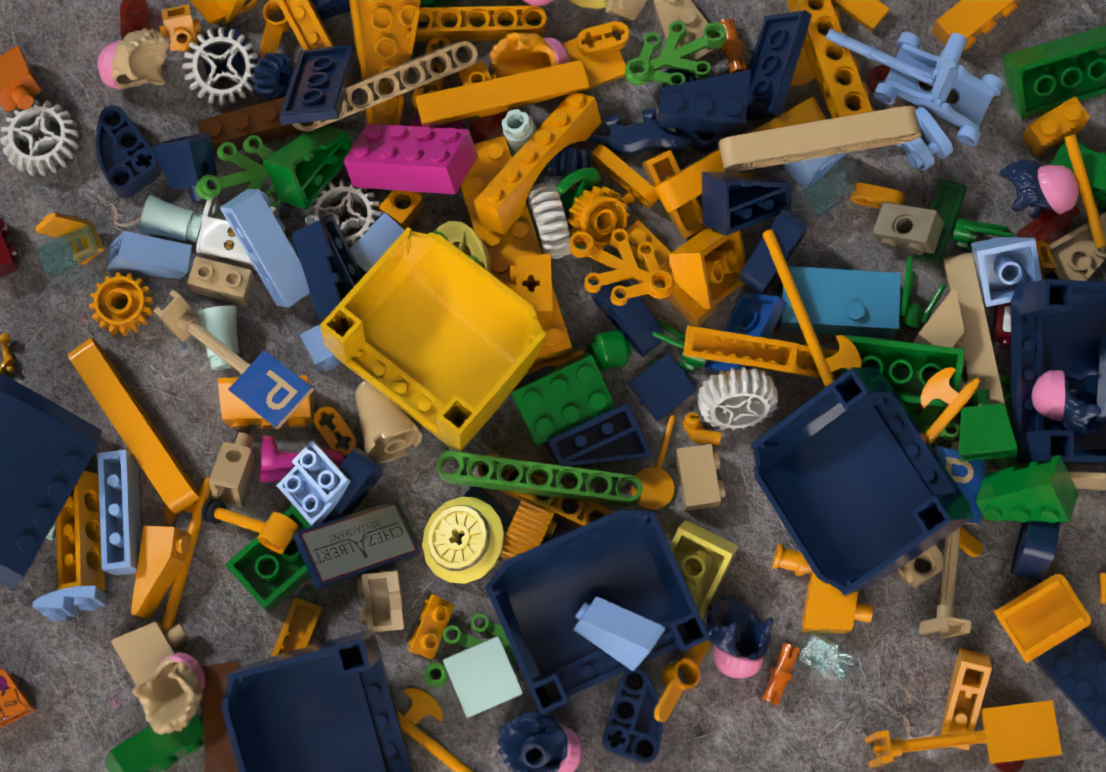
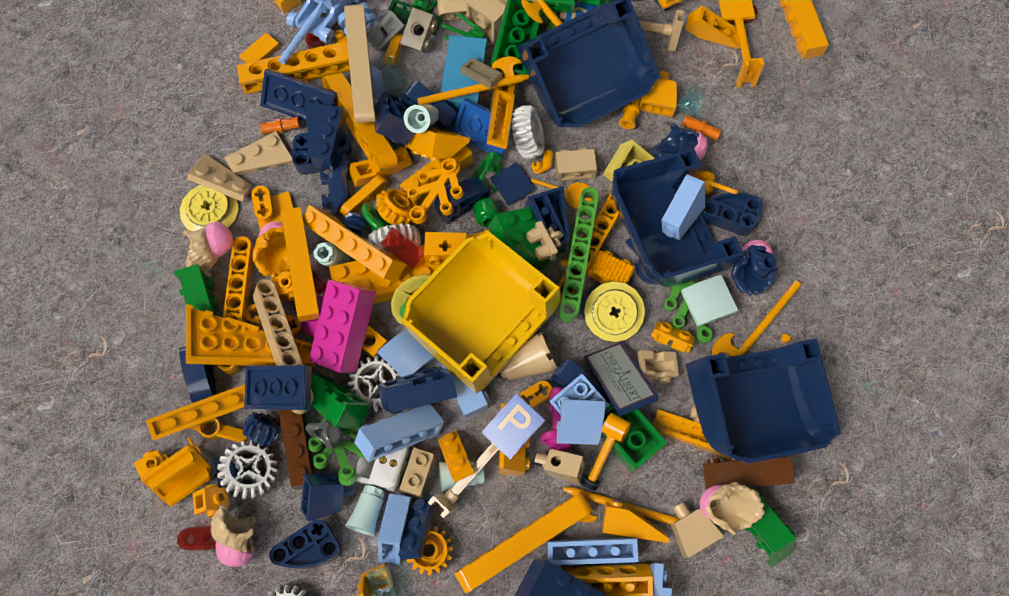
camera: 90 degrees left, 5 degrees down
bright green plant [625,21,727,86] -> none
none -> dark grey piece [305,421,344,451]
none -> light grey brick [367,9,404,51]
none -> clear red plate [379,227,424,269]
none -> dark blue plate [398,496,436,560]
none -> light aqua plant [404,104,439,133]
none -> light orange plate [438,430,475,483]
none -> dark tan tile [460,58,503,89]
none -> tan hips [527,221,563,261]
none -> light blue slope [557,399,605,445]

